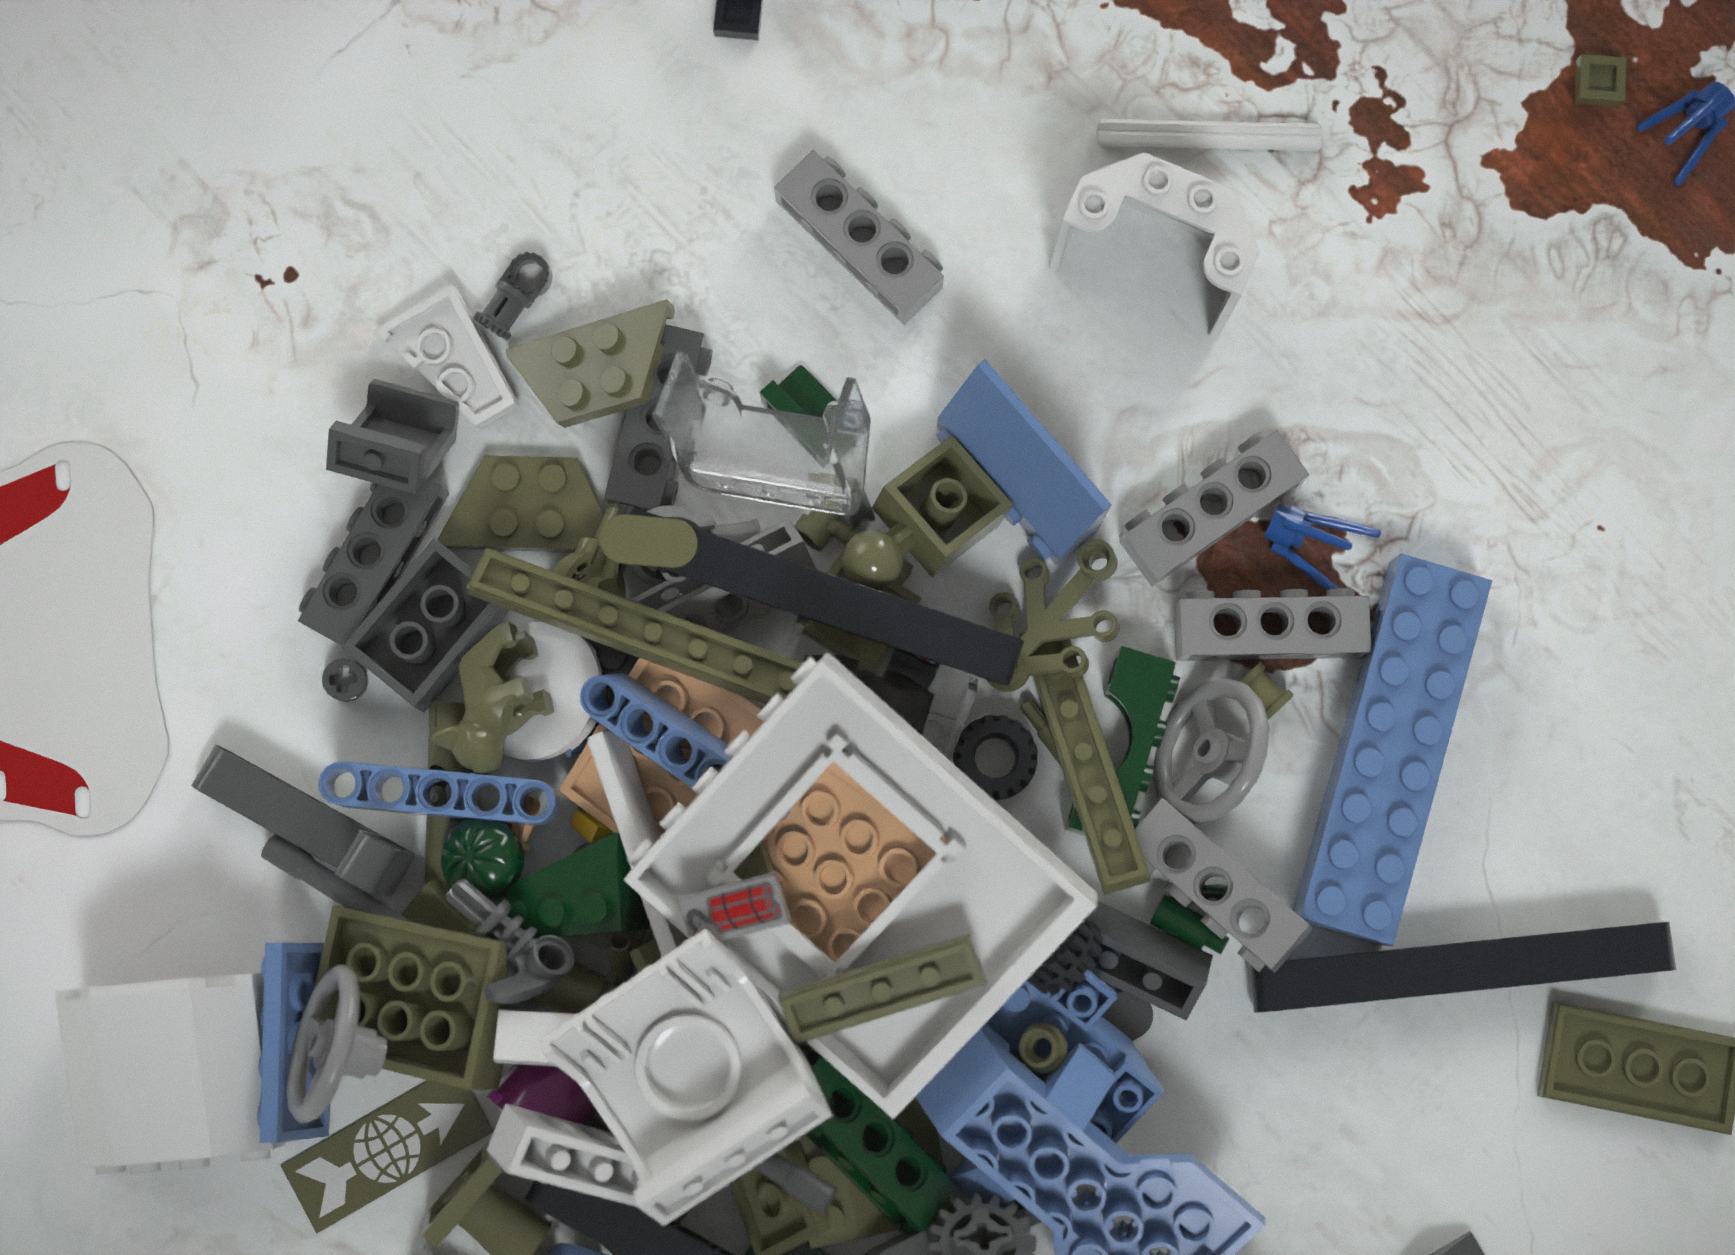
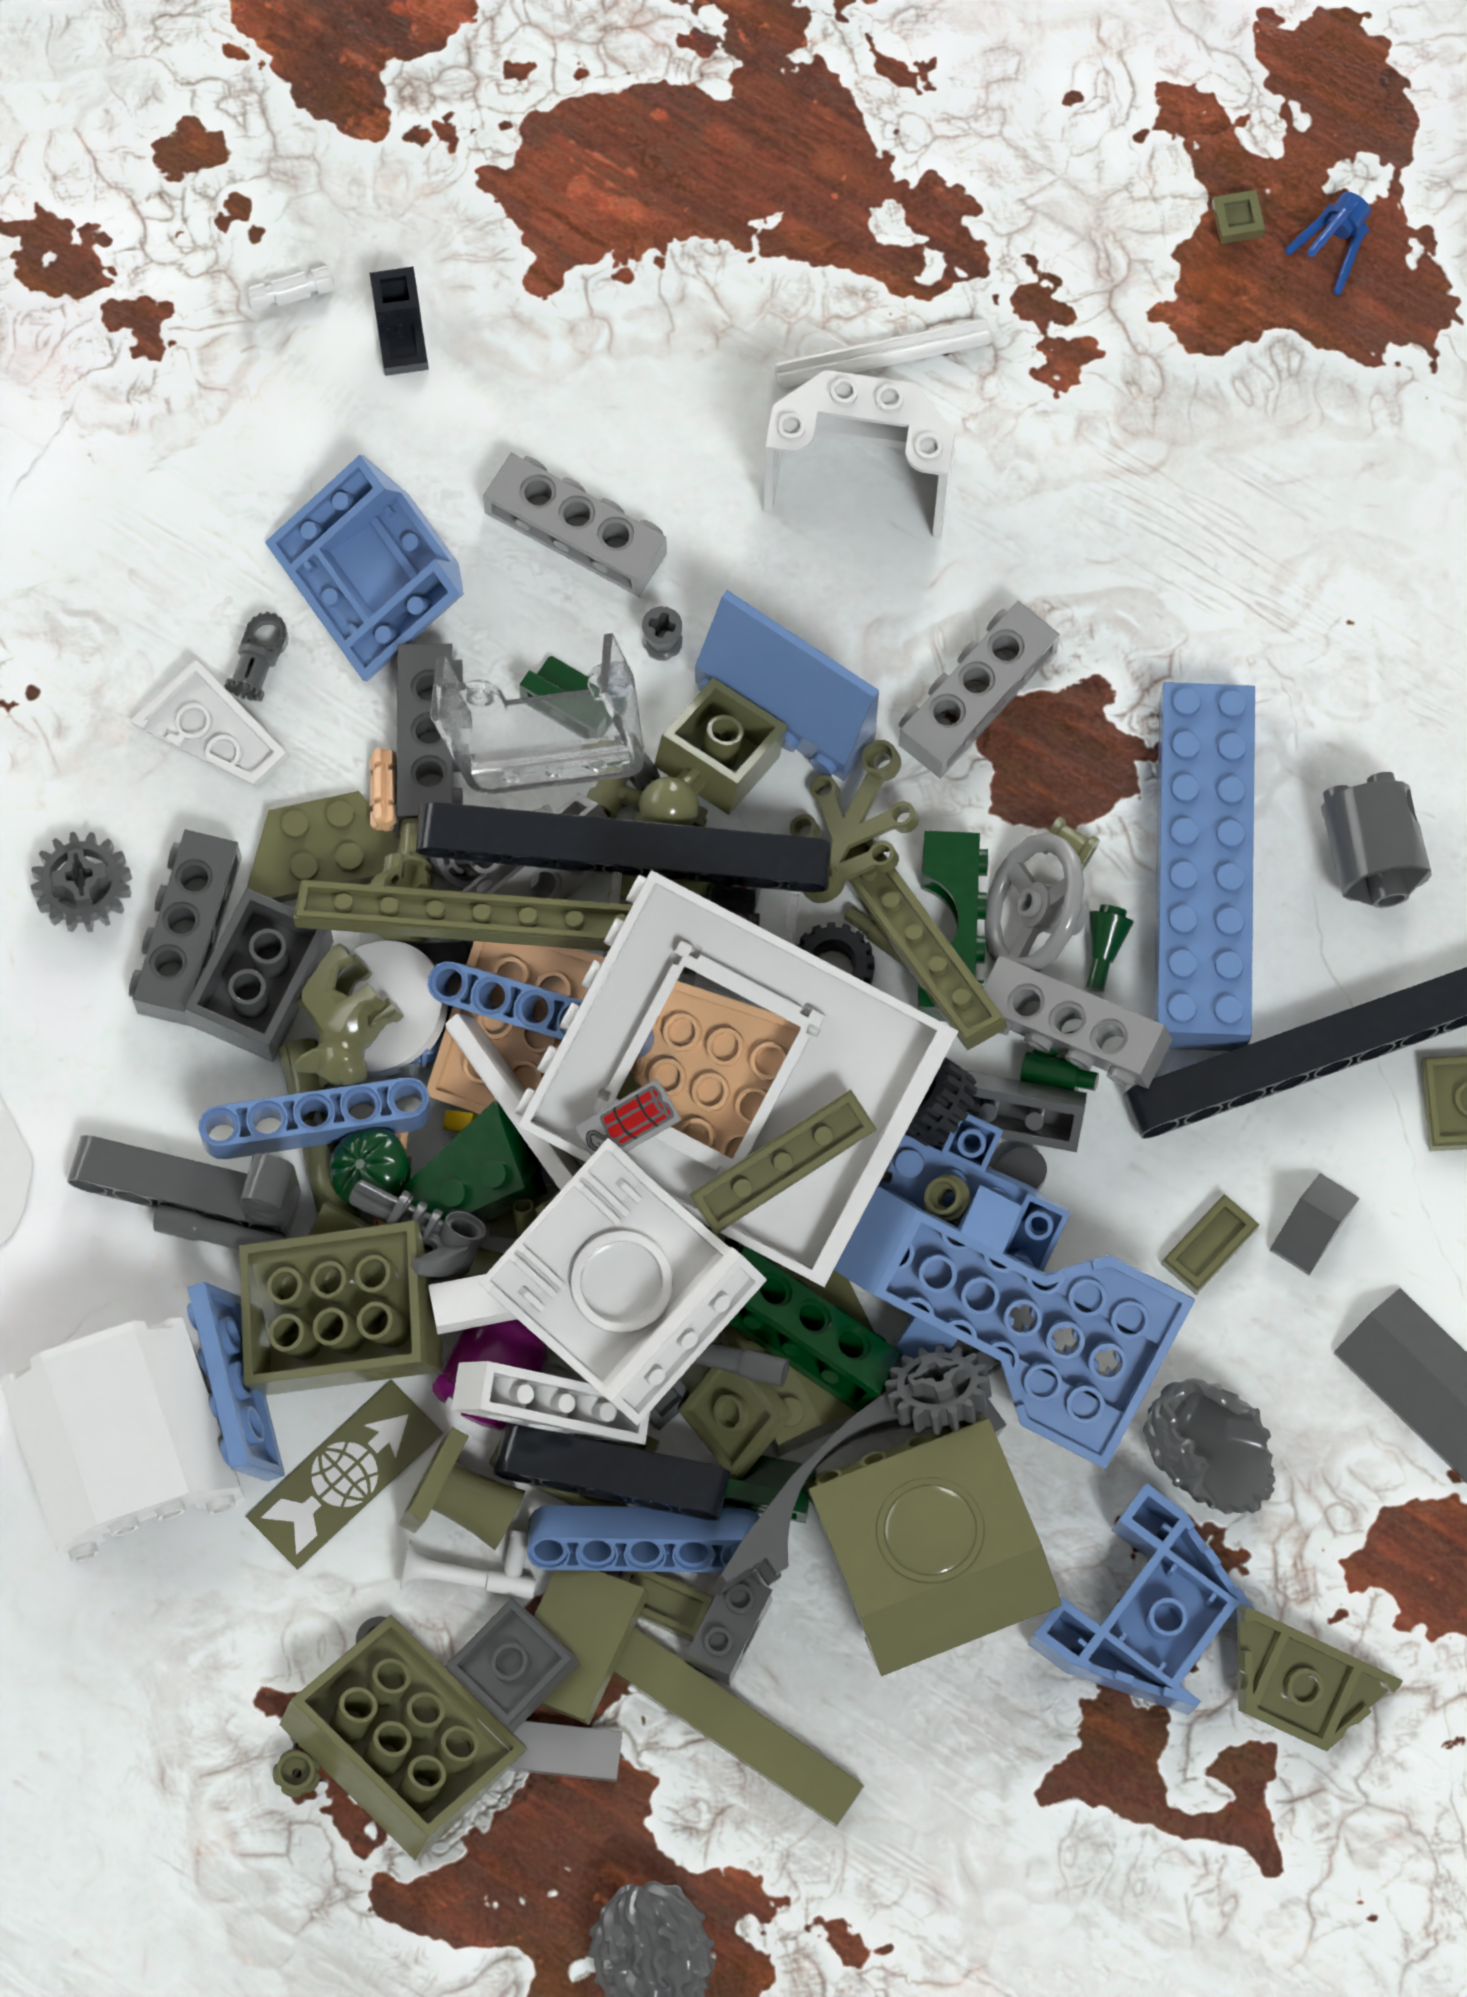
camera: 15 degrees left, 10 degrees down
light grey piece [286,965,387,1123] -> none
dark grey bush [322,658,369,702] -> none
dark grey panel [326,379,459,495] -> none
olive wing [506,299,675,428] -> none
olive tile [599,514,698,568] -> none
light grey brick [1174,588,1371,661] -> none
blue plant [1264,504,1381,590] -> none
none -> dark grey gear [30,832,132,932]
none -> medium blue slope [265,455,464,682]
none -> light nougat axle [370,748,397,832]
none -> dark grey bush [642,606,683,661]
none -> dark green cone [1086,904,1134,992]
none -> olive tile [1161,1194,1260,1295]
none -> dark grey slope [1270,1173,1360,1275]
none -> dark grey cylinder [1321,772,1432,908]

